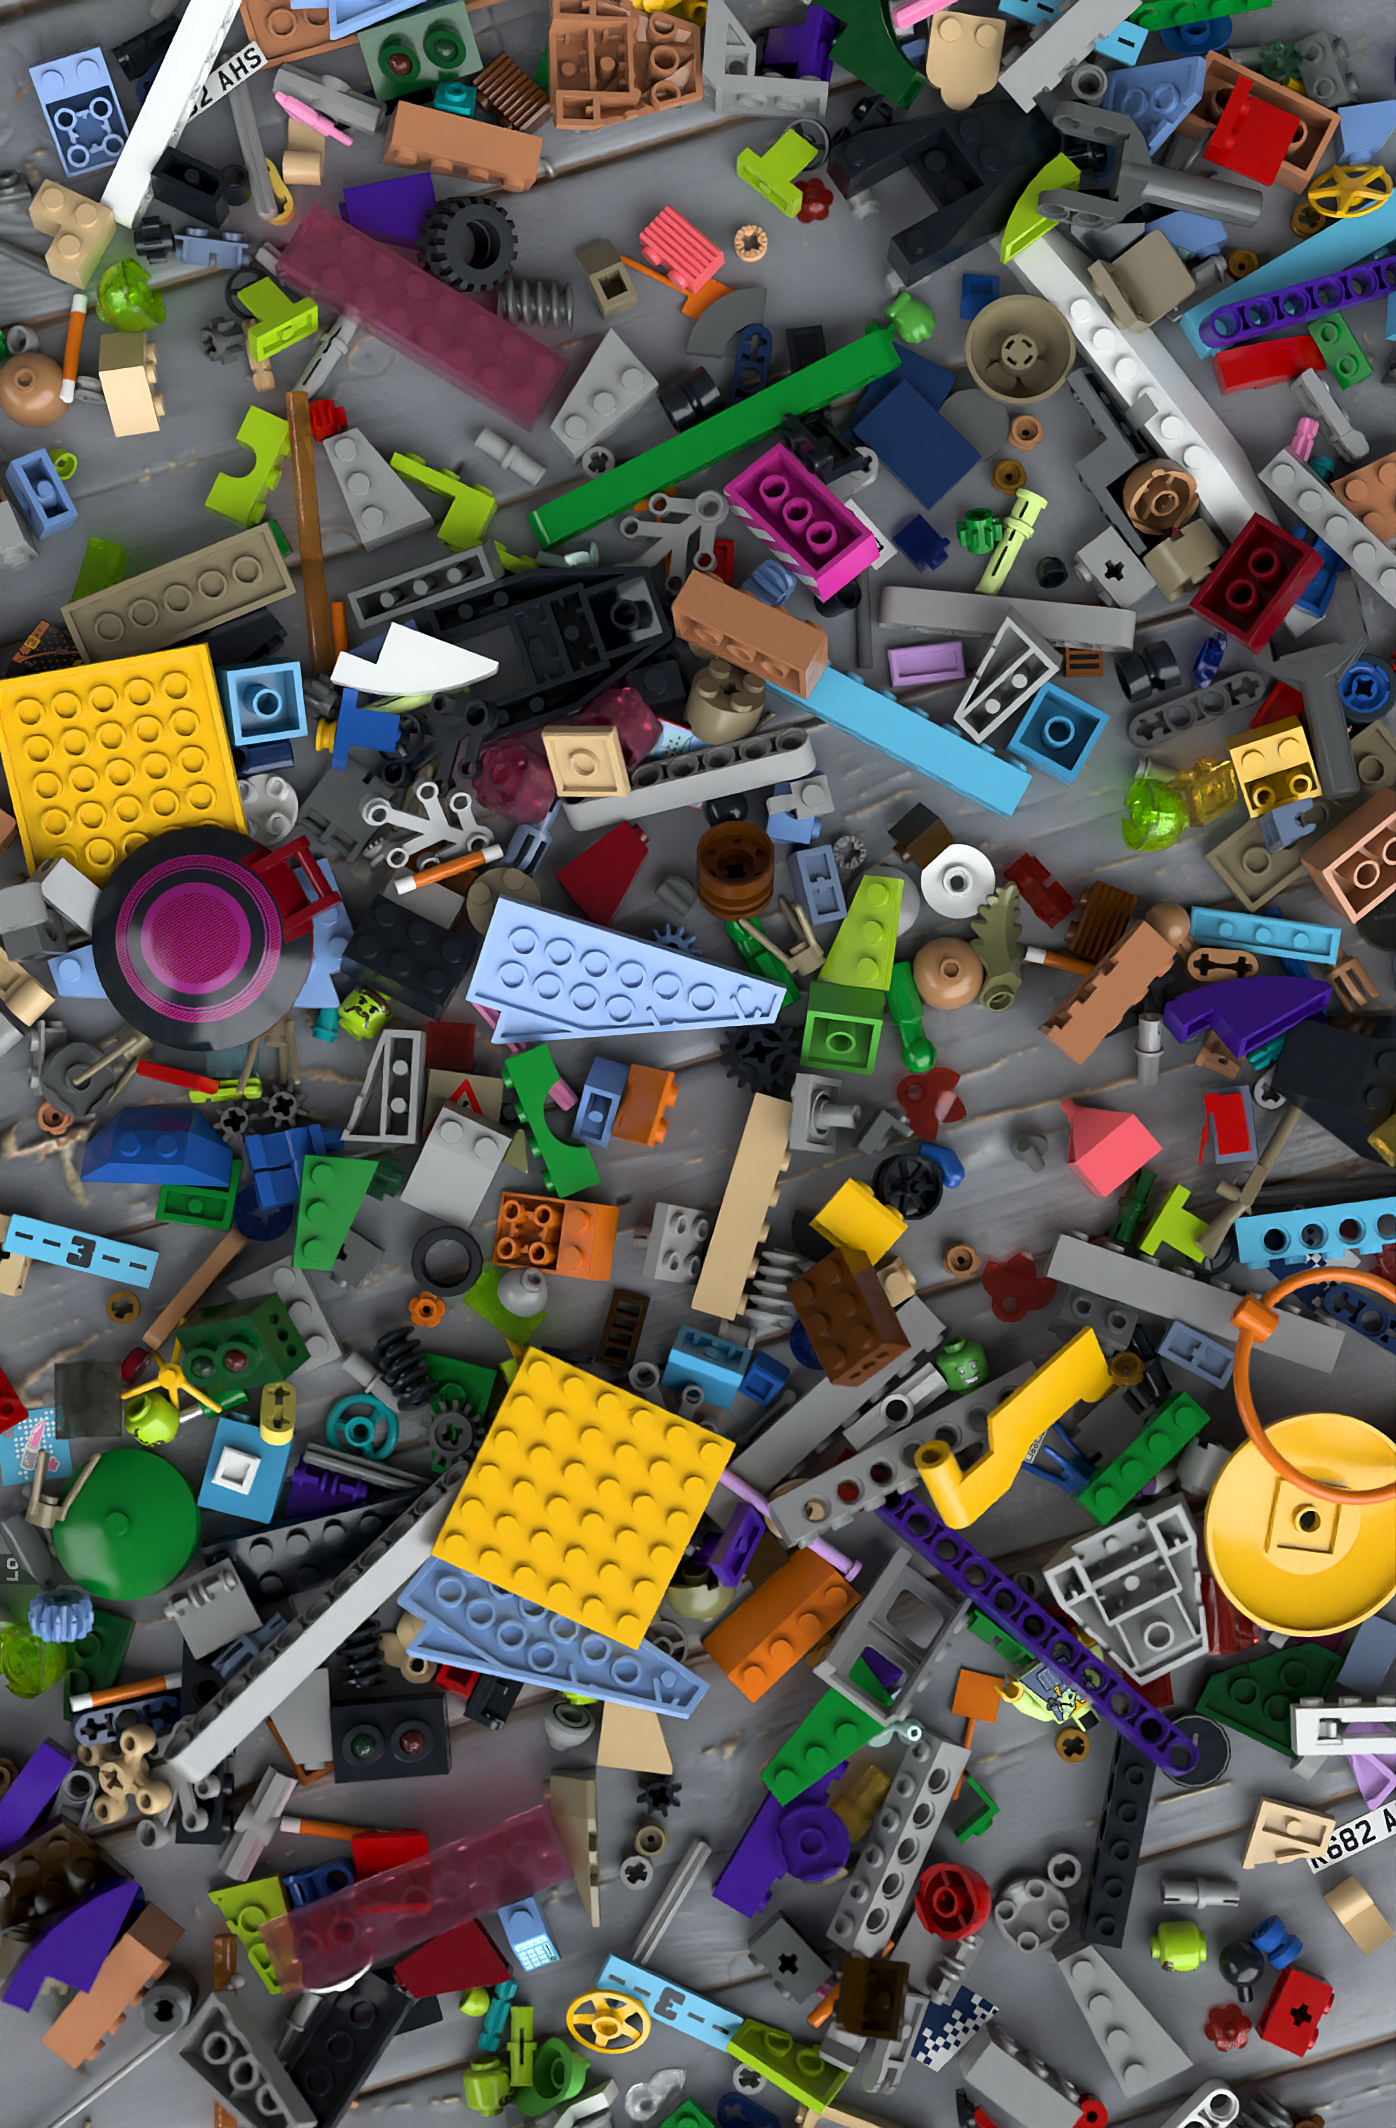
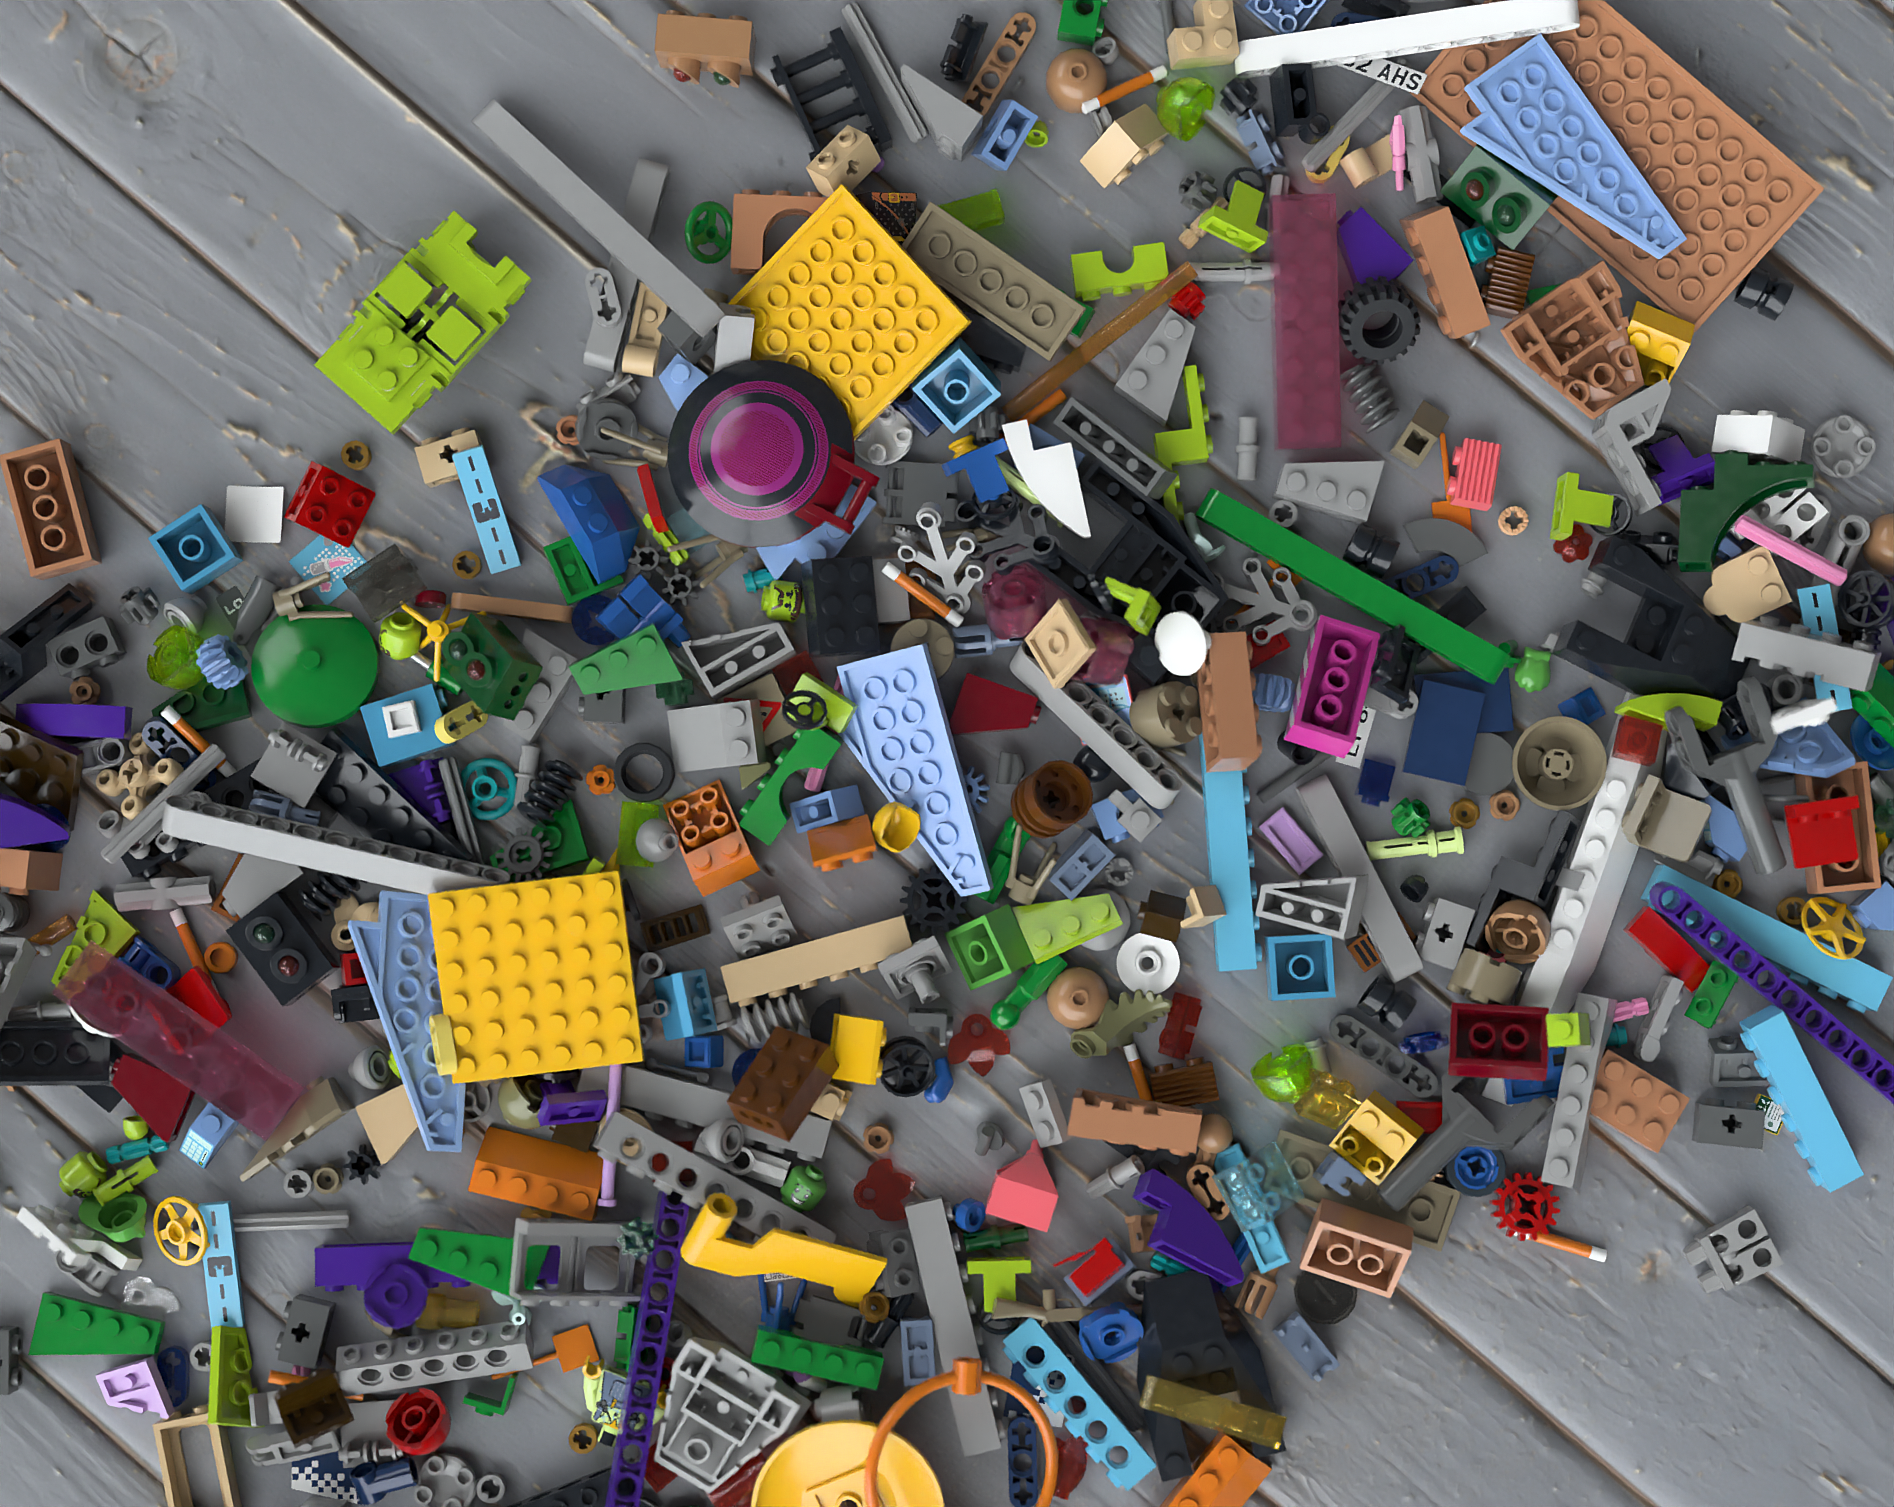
camera: 65 degrees right, 0 degrees up
none -> light grey axle [100,743,226,864]
none -> orange tile [204,942,238,973]
none -> dark blue piece [349,1456,419,1505]
none -> light yellow beam [429,1013,457,1076]
none -> gear [616,1217,659,1260]
none -> light grey brick [701,1118,744,1163]
none -> lime piece [782,672,859,734]
none -> yellow hair [871,801,920,853]
none -> blue tile [952,1198,986,1232]
none -> light grey bracket [1019,1078,1072,1148]
none -> blue plate [1079,1302,1144,1363]
none -> lime piece [1087,572,1161,636]
none -> white dish [1155,611,1211,676]
none -> tan panel [1180,885,1227,929]
none -> clear light blue bracket [1212,1141,1304,1233]
none -> lime brick [1546,1013,1591,1047]
none -> clear red piece [1611,715,1663,767]
none -> white wing [1771,698,1837,734]

